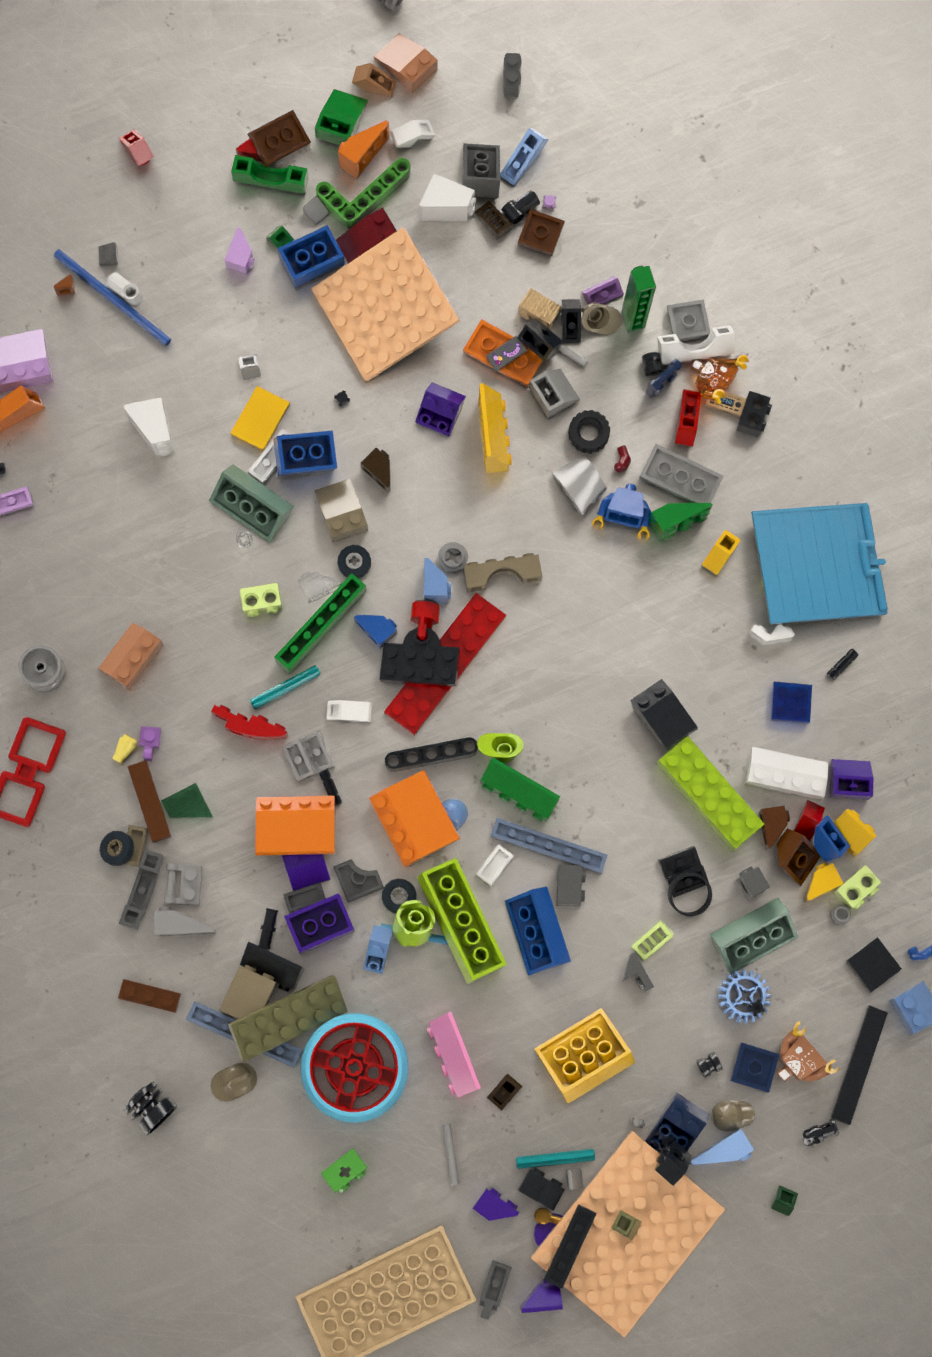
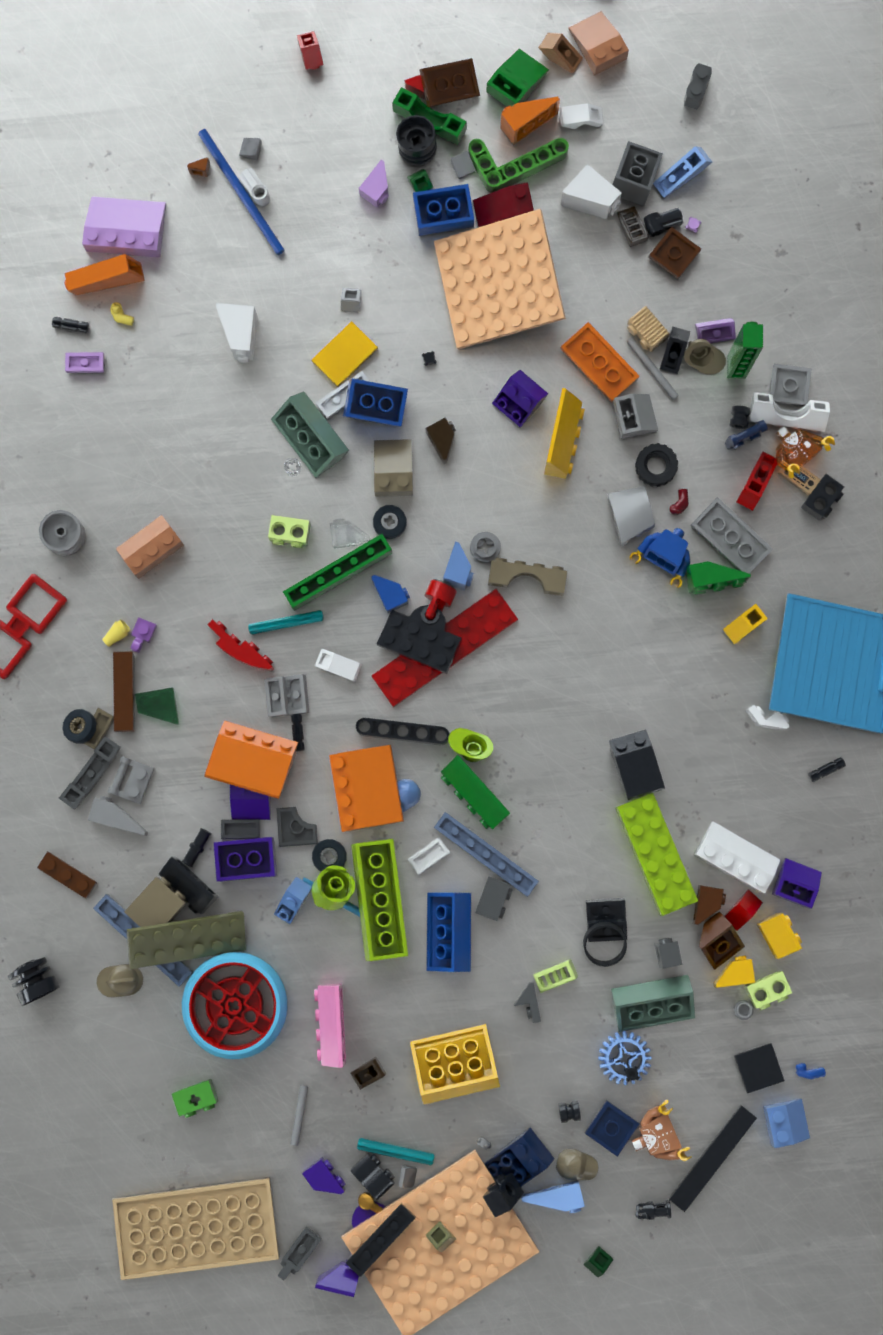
camera: 25 degrees right, 5 degrees up
dark grey tile [486,336,527,373] -> none
black brick [517,318,563,362] -> none
clear blue plate [771,681,812,724] -> none
blue slope [814,815,850,862] -> none
none -> light yellow arm [110,302,134,326]
none -> black wheel [396,115,437,166]

